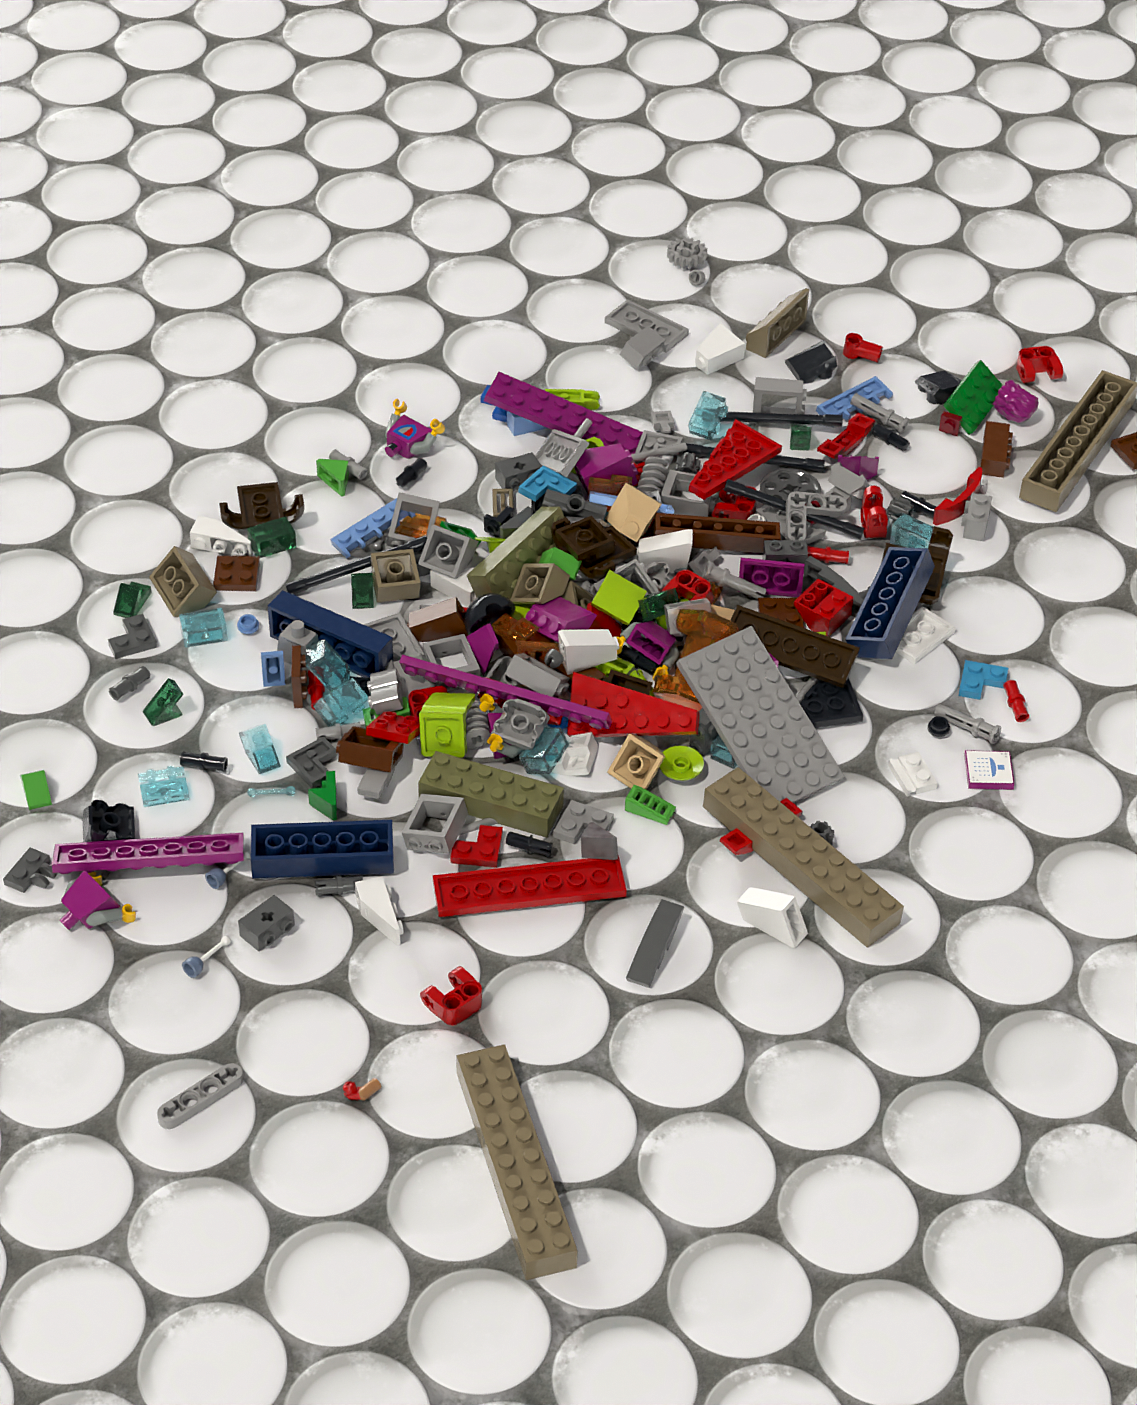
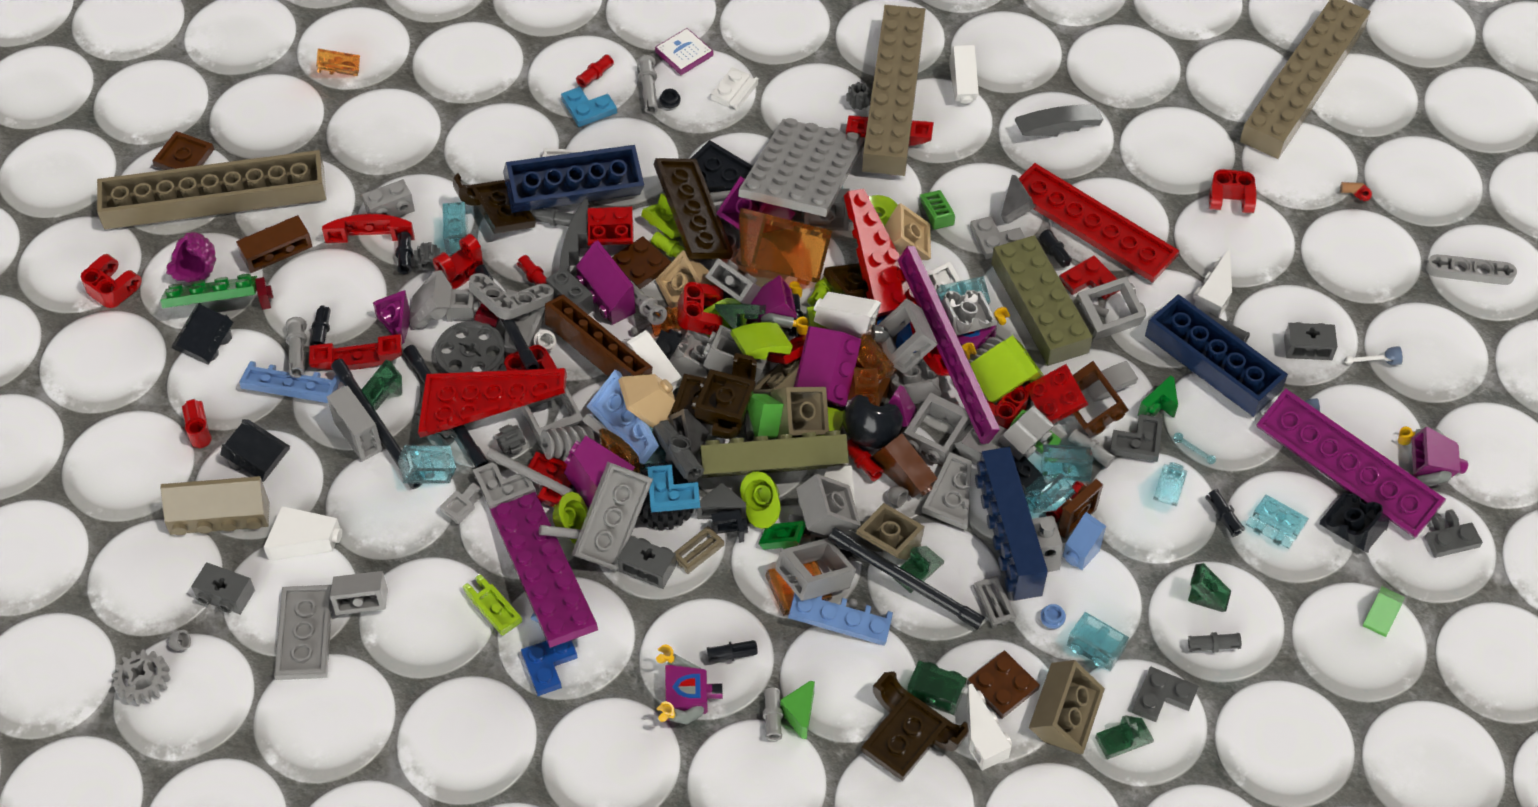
camera: 130 degrees left, 10 degrees up
none -> dark grey brick [191,562,255,615]

